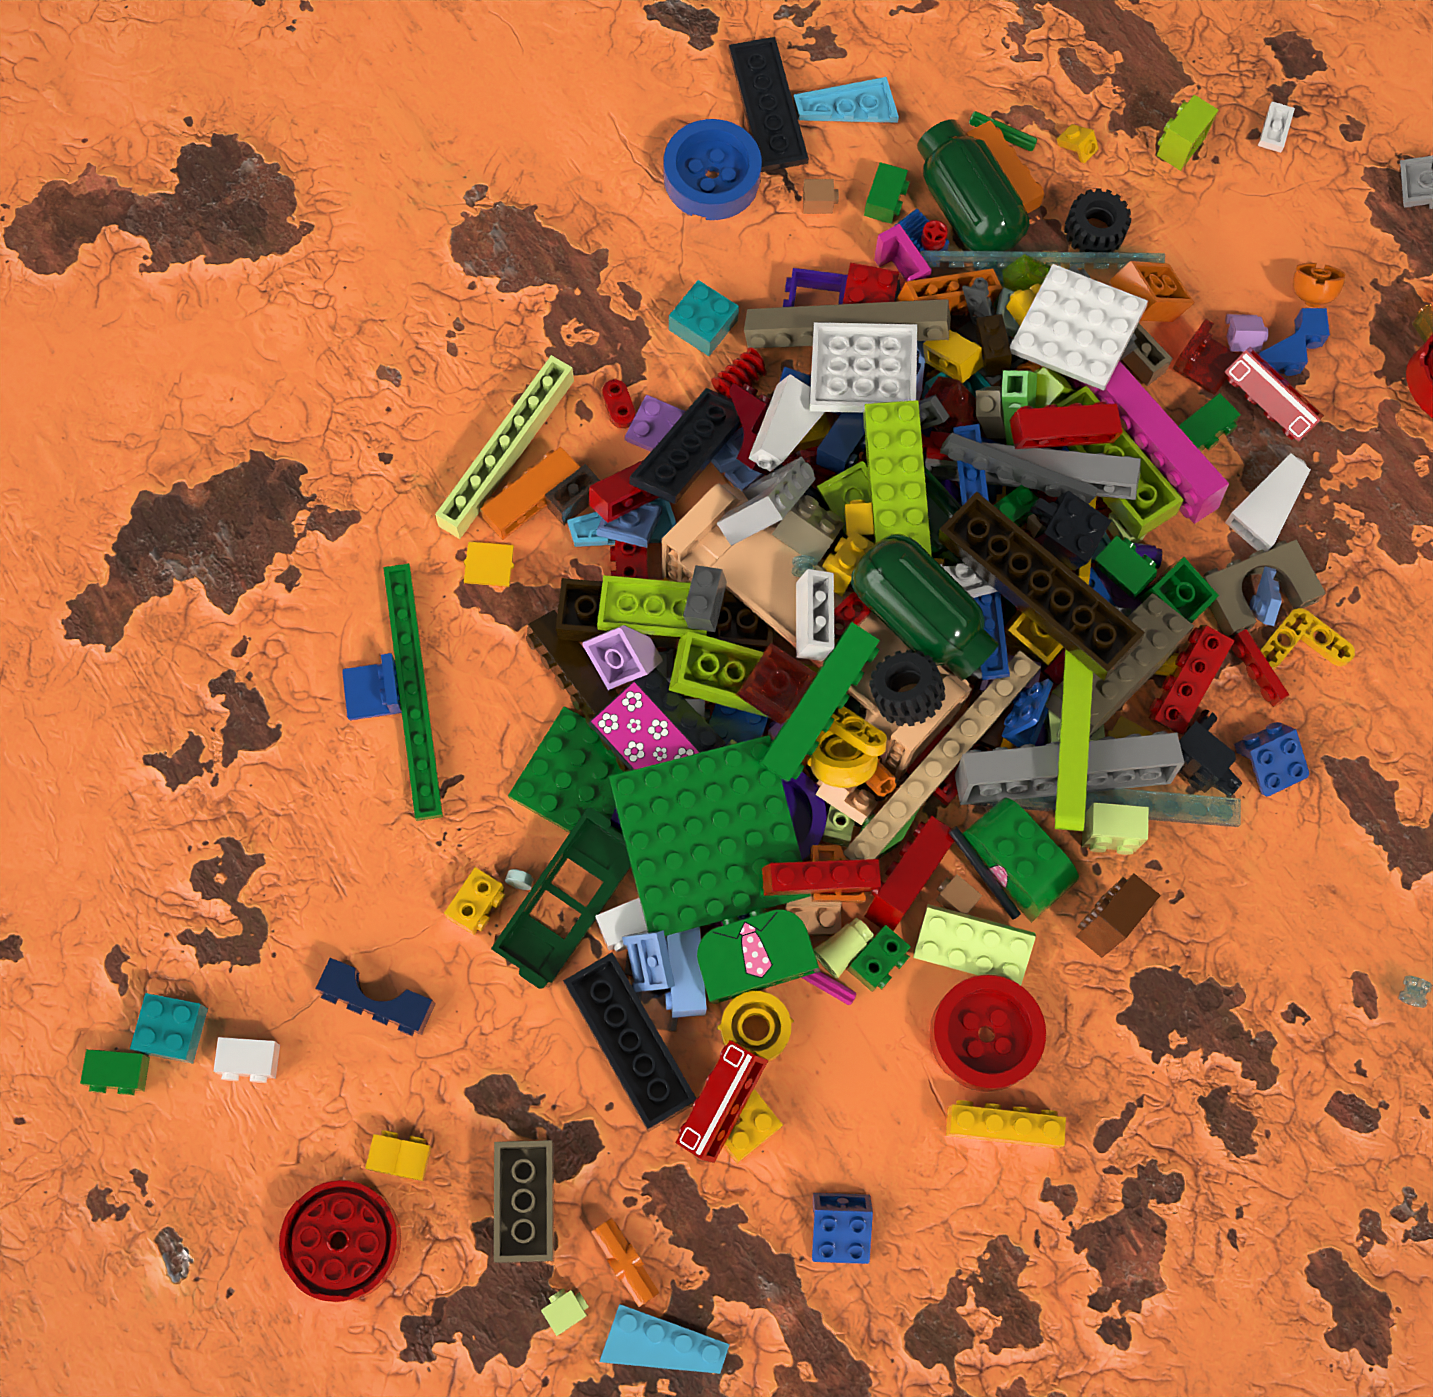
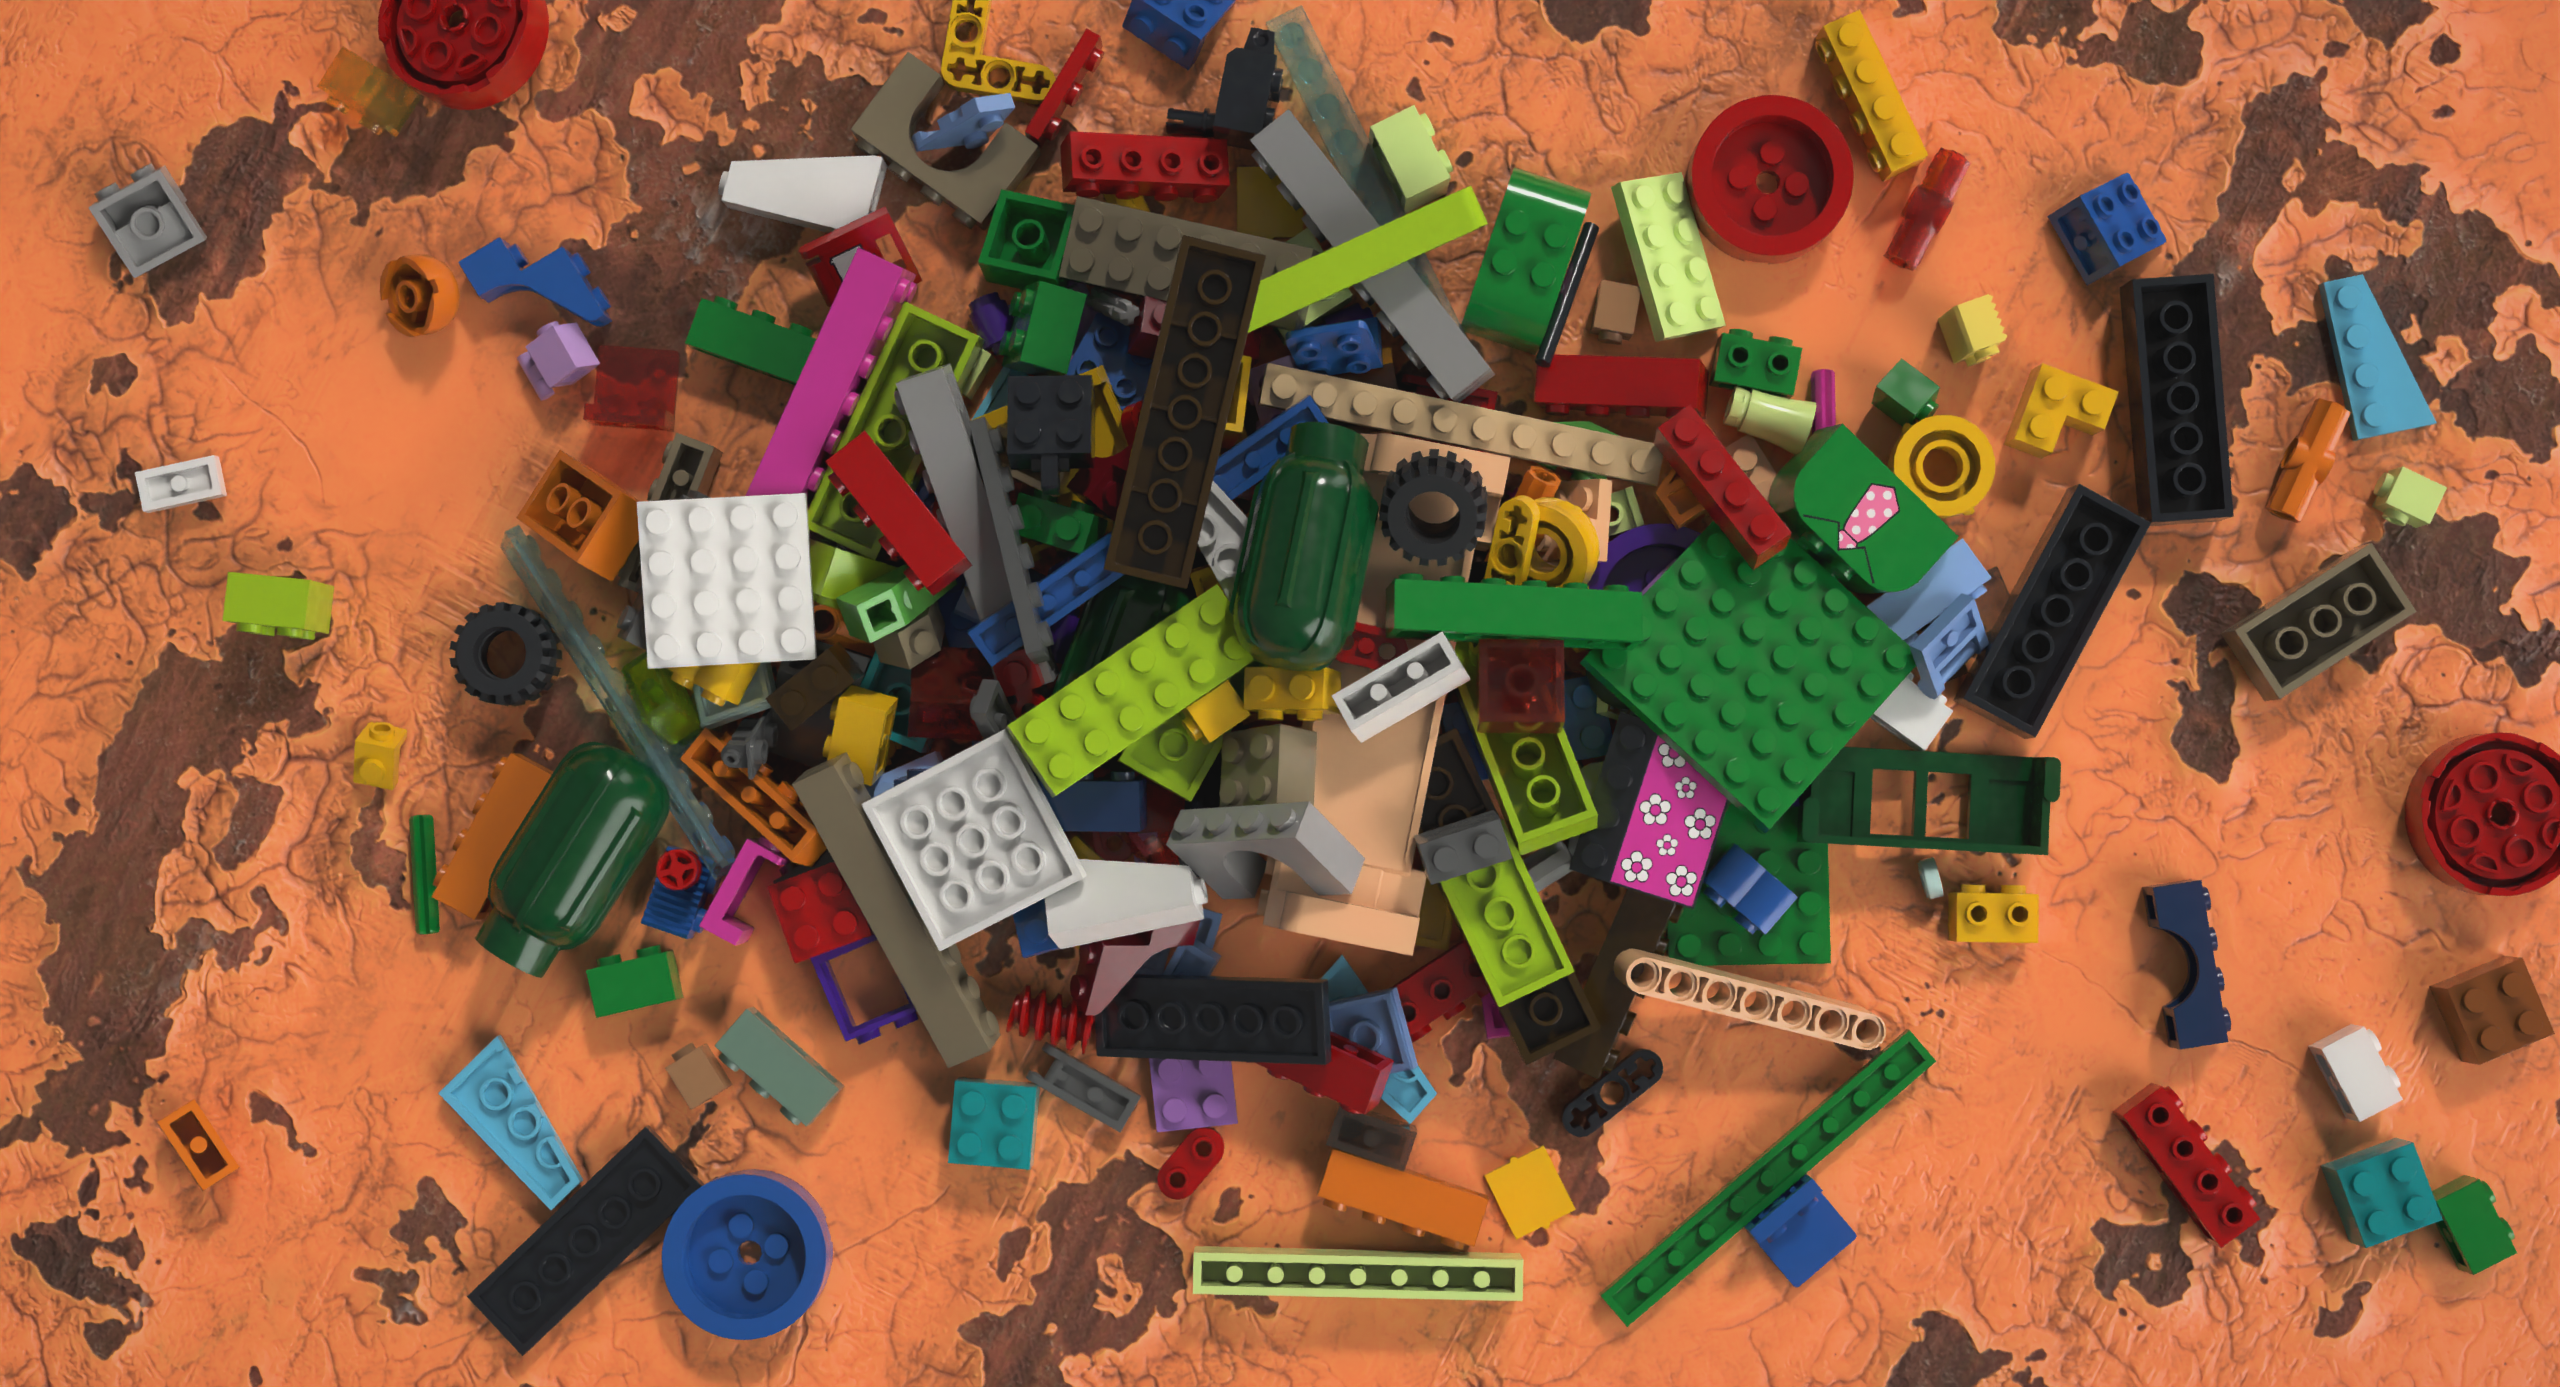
camera: 115 degrees left, 15 degrees up
yellow brick [365,1130,432,1181] -> none
lavender slope [582,625,663,690] -> none
red brick [675,1040,769,1163] -> none
clear light blue bush [792,555,816,577] -> none
reddish brown brick [1076,873,1161,958] -> none
brick [1225,347,1324,442] -> none
none -> sand green brick [714,1006,844,1127]
none -> red container [799,206,922,307]
none -> dark grey hinge [1026,1042,1141,1132]
none -> black beam [1561,1049,1663,1137]
none -> light nougat beam [1613,949,1886,1050]
none -> blue brick [1703,843,1798,935]
none -> green brick [1871,358,1940,427]
none -> clear red piece [1883,147,1971,271]
none -> light yellow brick [1938,294,2007,367]
none -> red brick [2112,1083,2260,1248]
none -> black brick [2120,274,2234,526]
none -> dark orange brick [2429,956,2555,1065]

